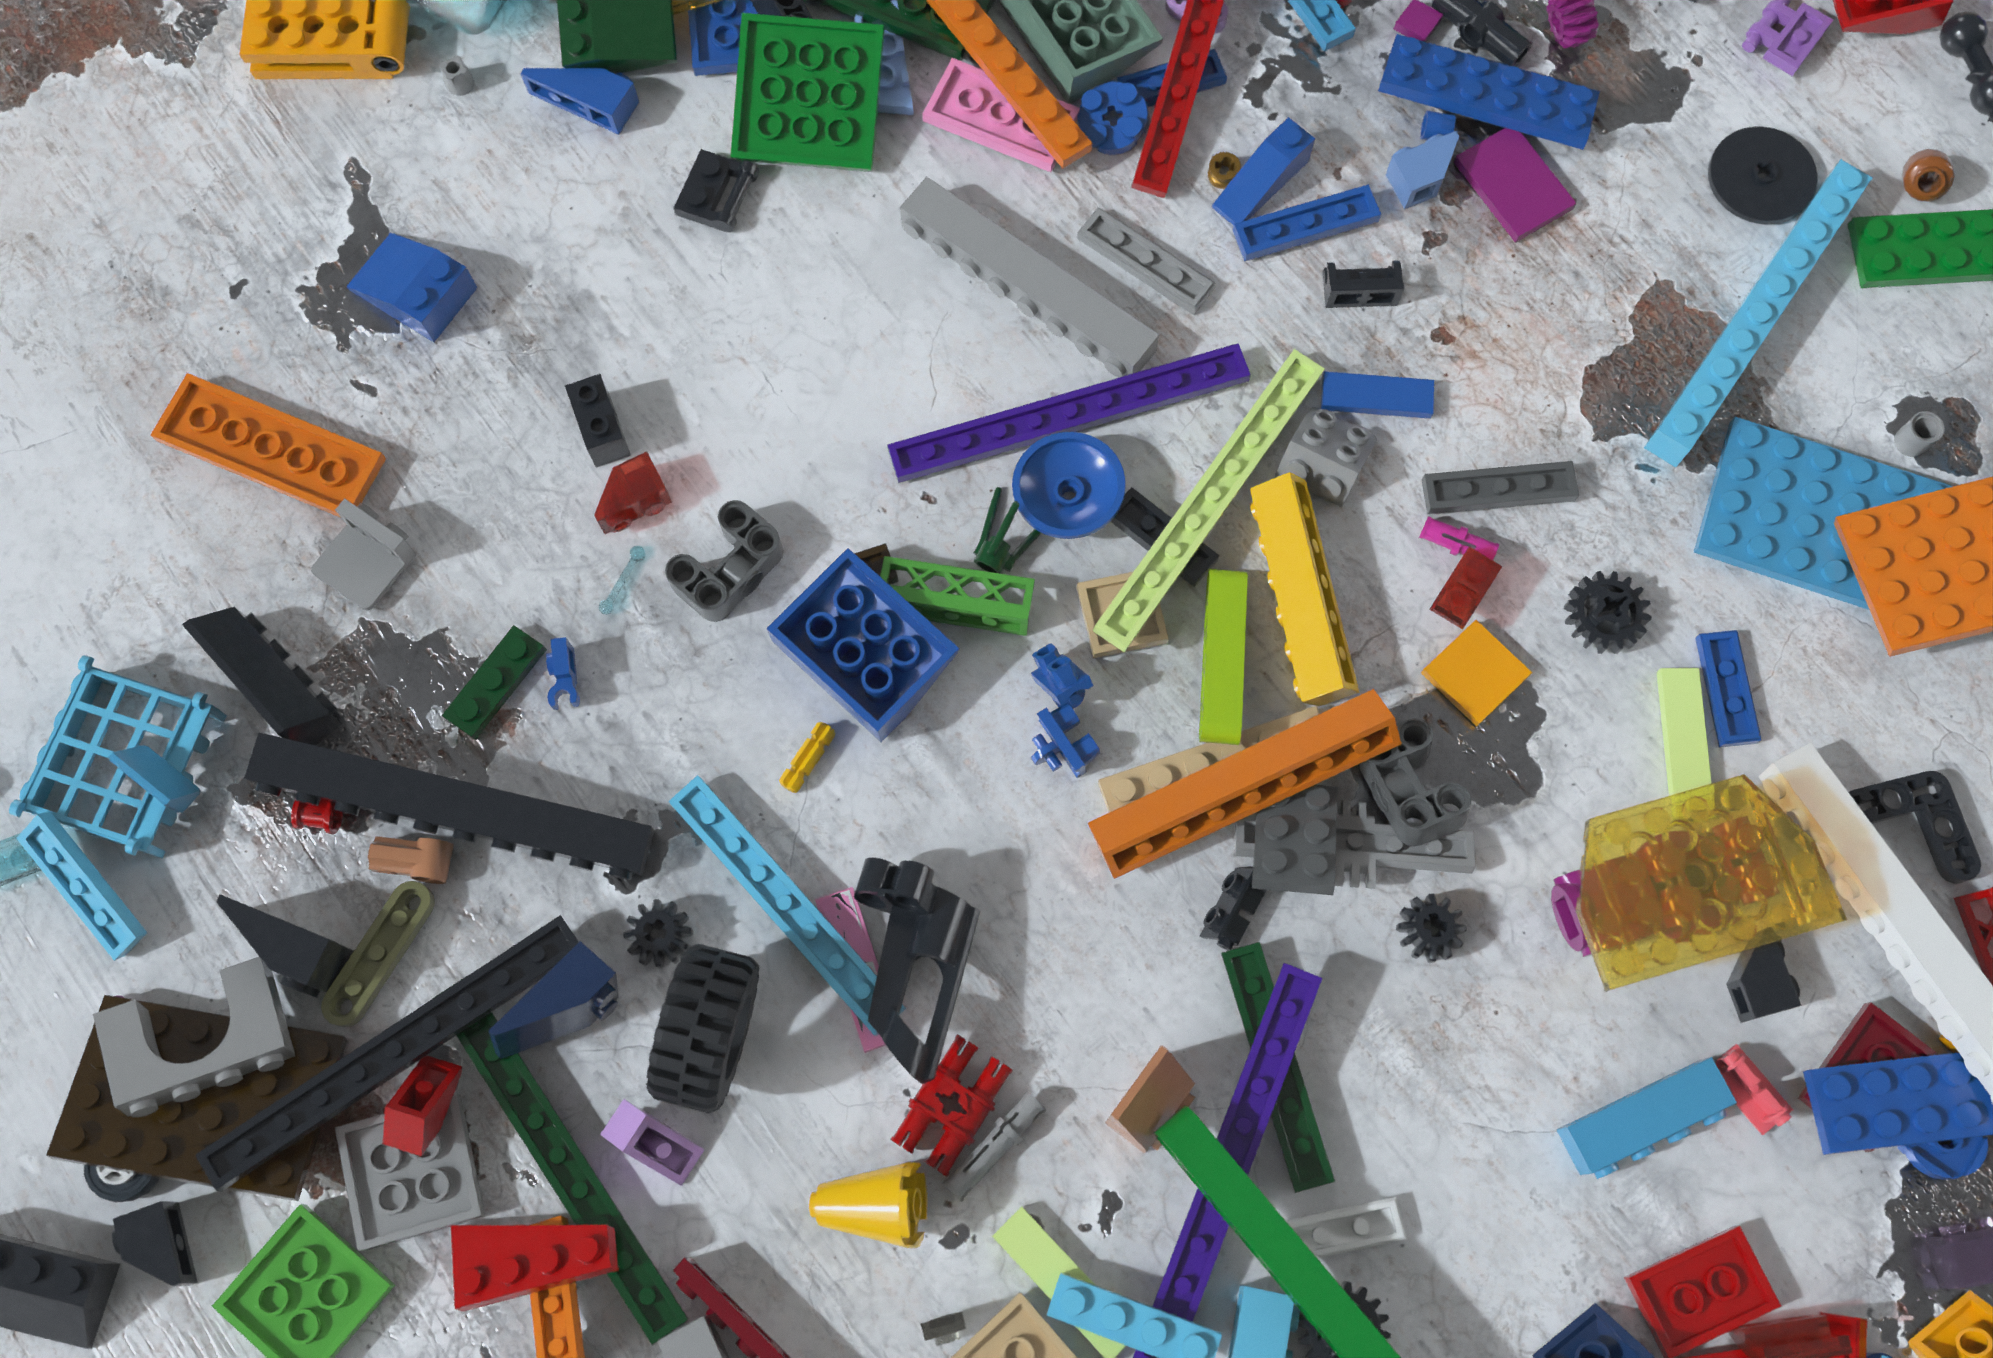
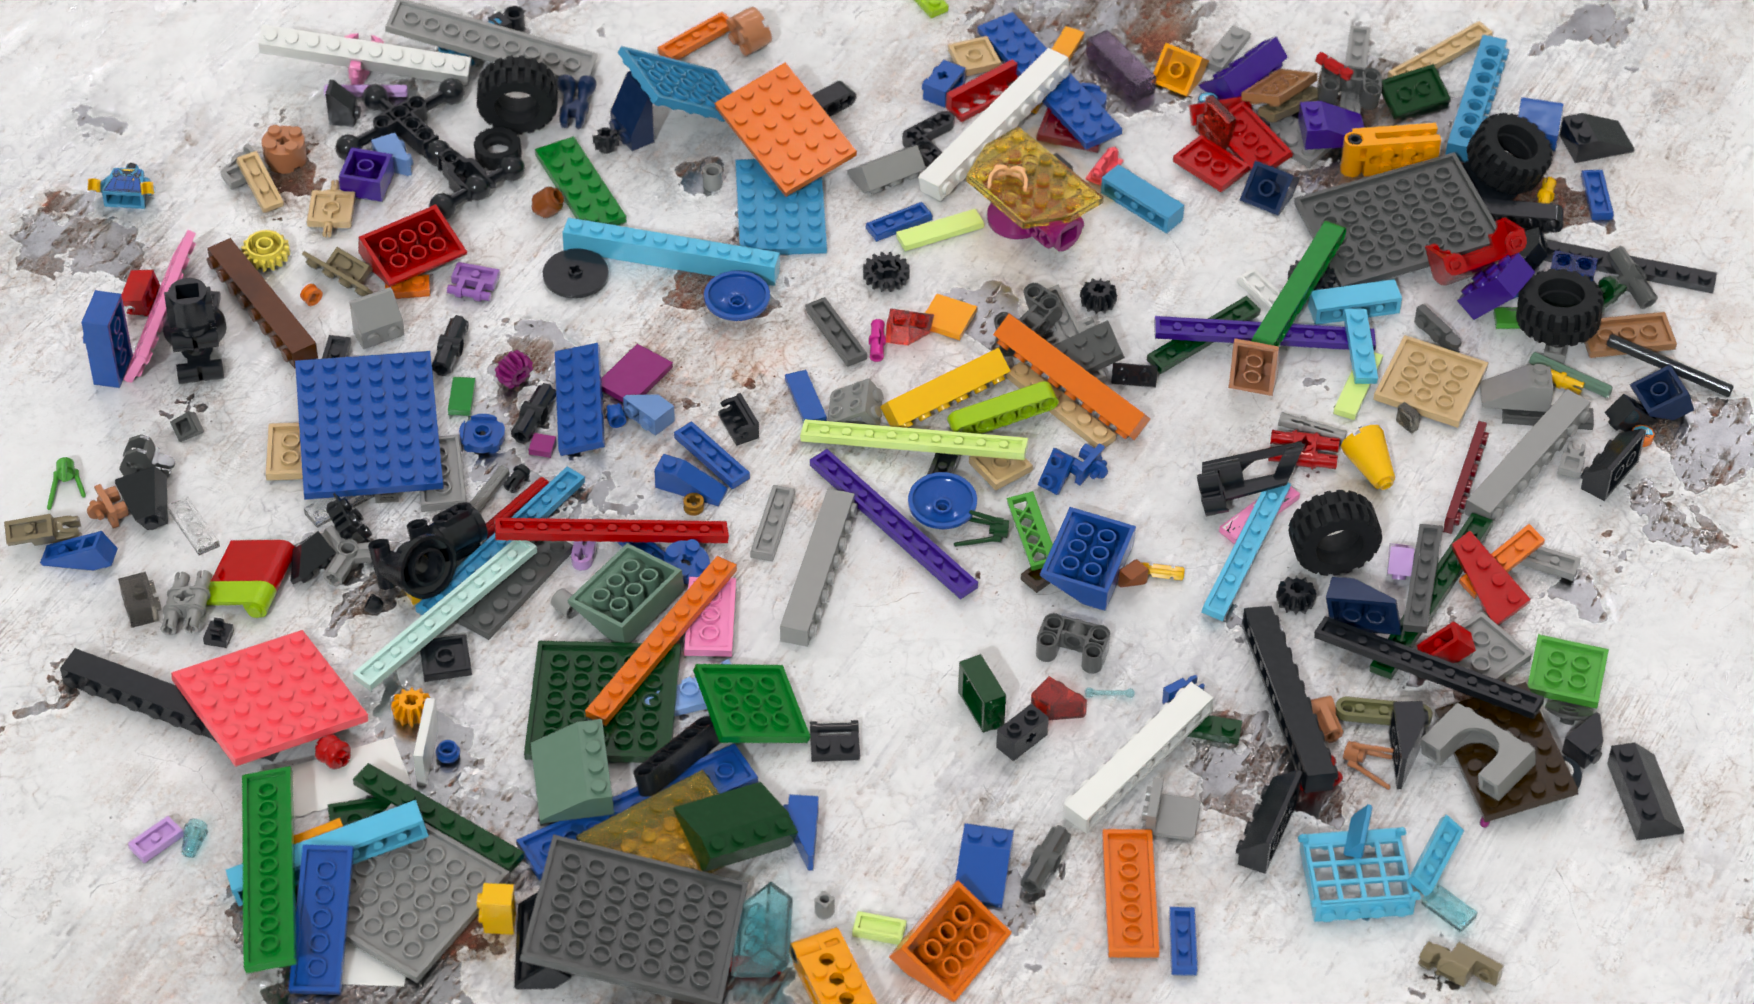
camera: 115 degrees left, 25 degrees down
none -> blue dish [704,271,770,321]
none -> light grey slope [847,145,926,194]
none -> yellowish green tile [852,911,907,945]
none -> orange slope [888,880,1012,1003]
none -> dark green window [958,654,1006,733]
none -> light nougat cap [987,164,1028,192]
none -> dark grey piece [1021,825,1071,894]
none -> white brick [1064,682,1213,834]
none -> dark orange slope [1118,559,1148,588]
none -> blue plate [1169,907,1198,975]
none -> nougat plant [1343,741,1394,790]
none -> dark grey plate [1403,524,1443,633]
none -> dark grey dish [1545,701,1594,725]

